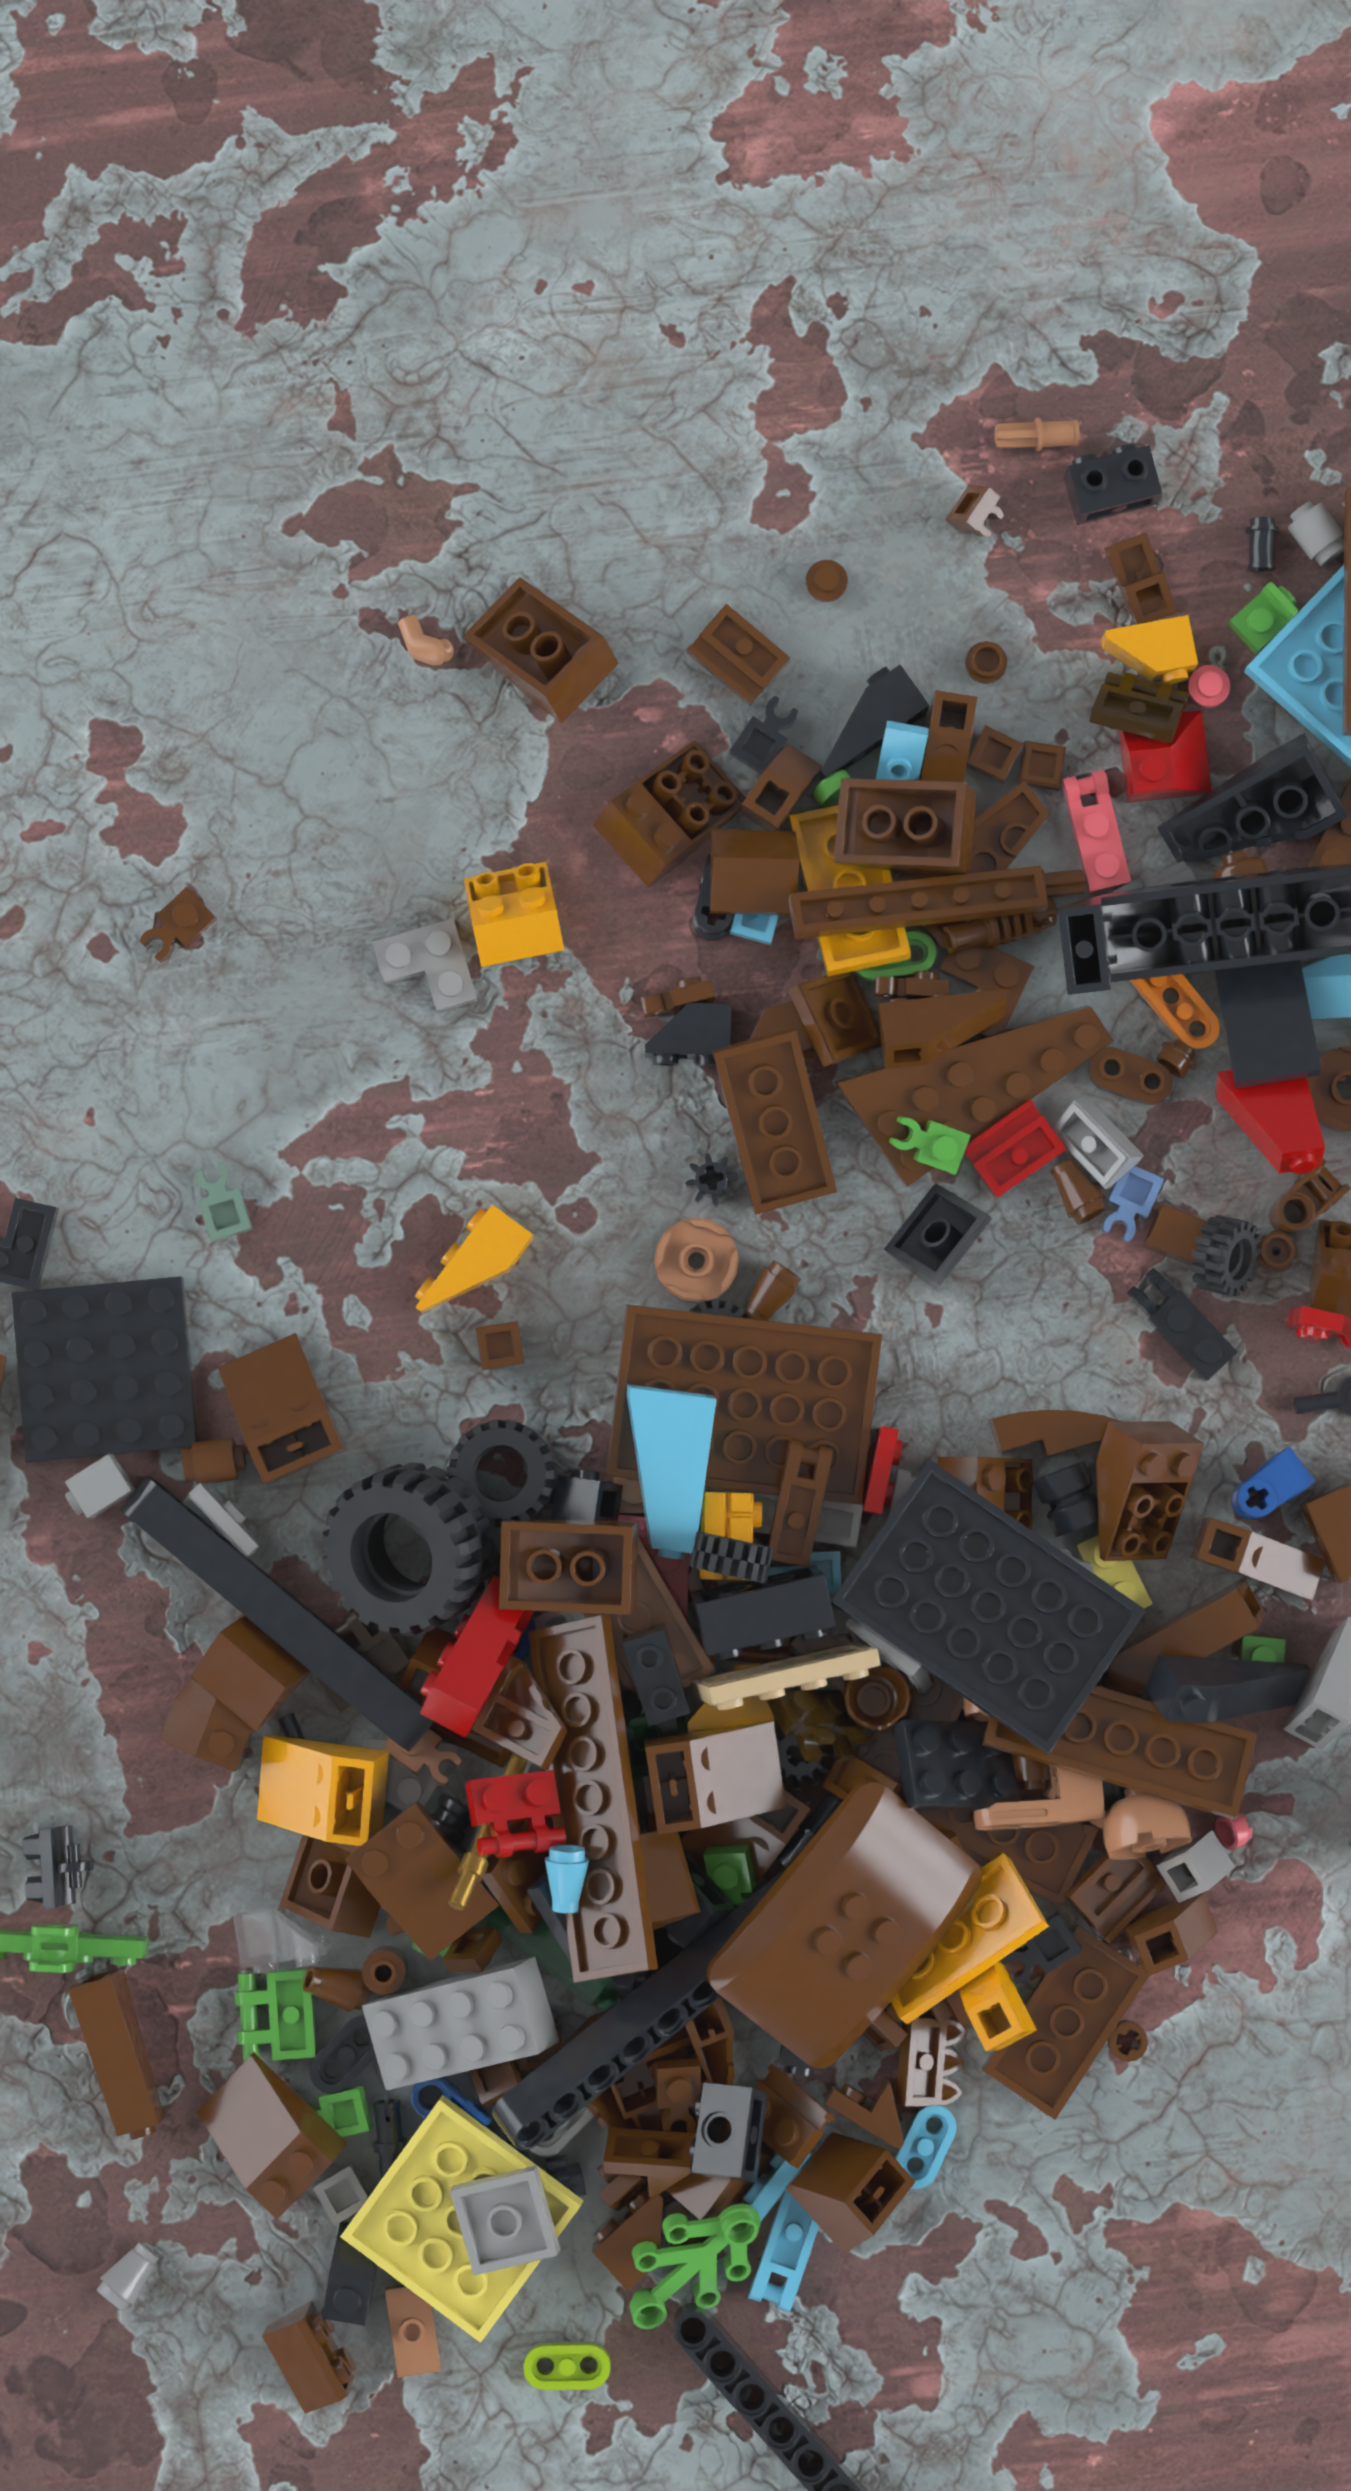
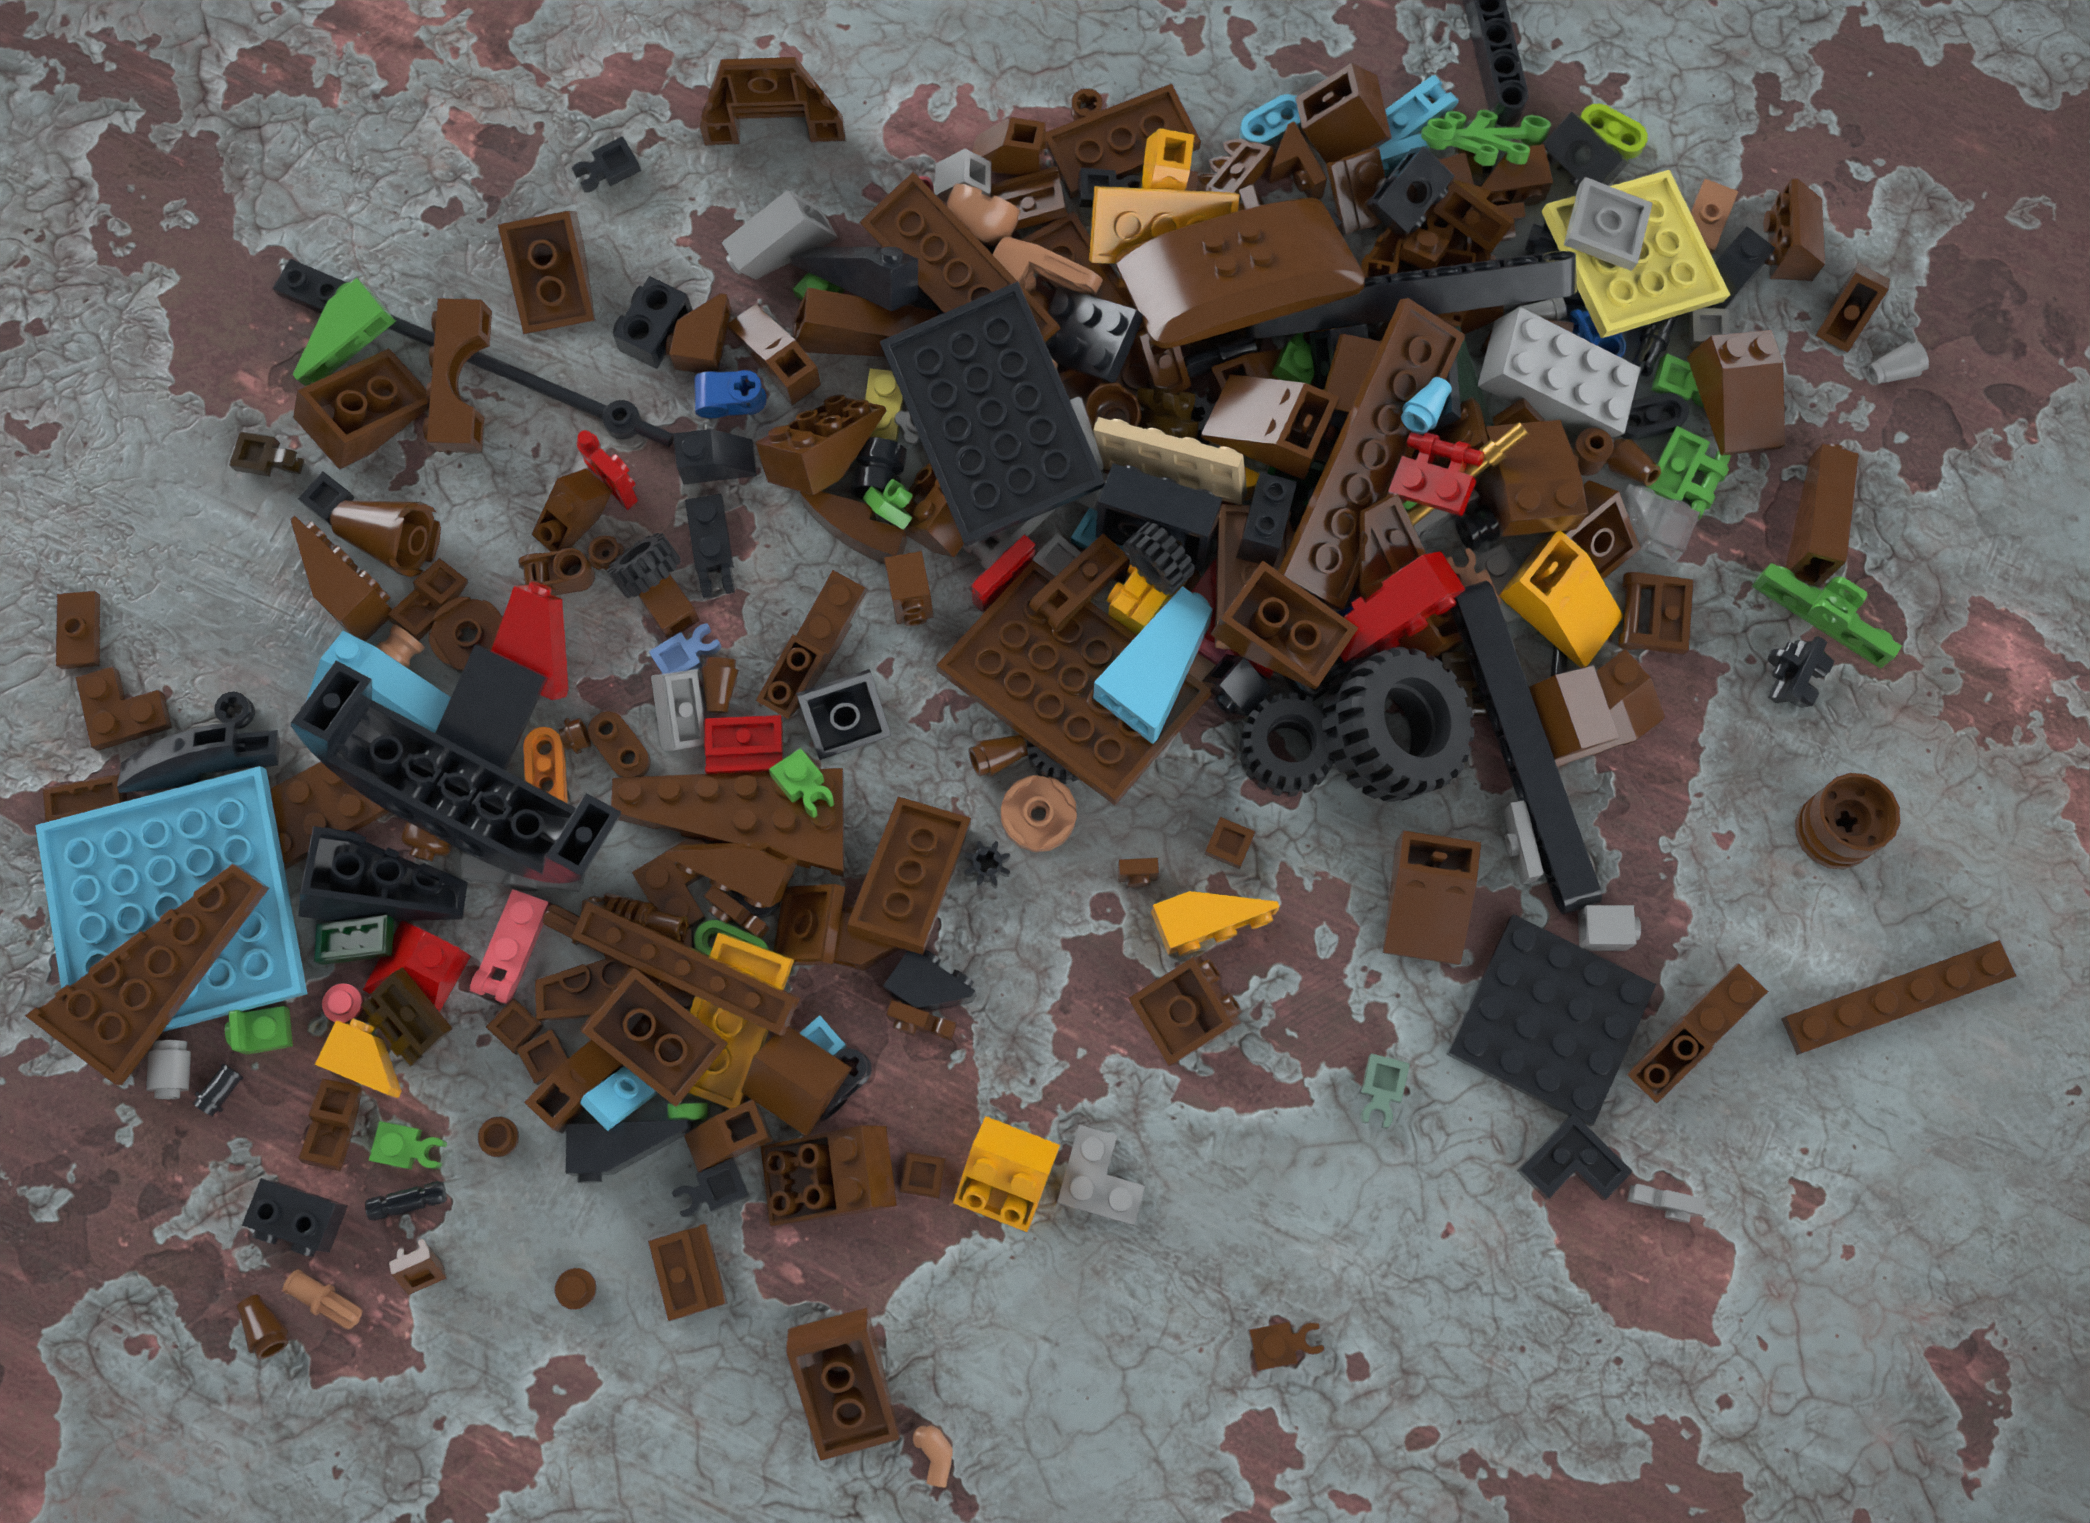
camera: 145 degrees left, 10 degrees down
reddish brown brick [182,1437,246,1485] -> none
none -> reddish brown cone [236,1294,289,1360]
none -> dark green plate [314,915,394,965]
none -> black axle [365,1181,447,1221]
none -> bright green plate [369,1121,447,1170]
none -> black slope [673,429,757,485]
none -> reddish brown slope [755,570,868,720]
none -> bright green tile [863,479,912,530]
none -> reddish brown brick [884,551,934,627]
none -> reddish brown tile [899,1152,946,1199]
none -> reddish brown plate [1118,858,1159,888]
none -> reddish brown plate [1128,956,1242,1066]
none -> black brick [1543,111,1629,189]
none -> reddish brown plate [1618,572,1694,655]
none -> reddish brown slope [1815,262,1890,353]

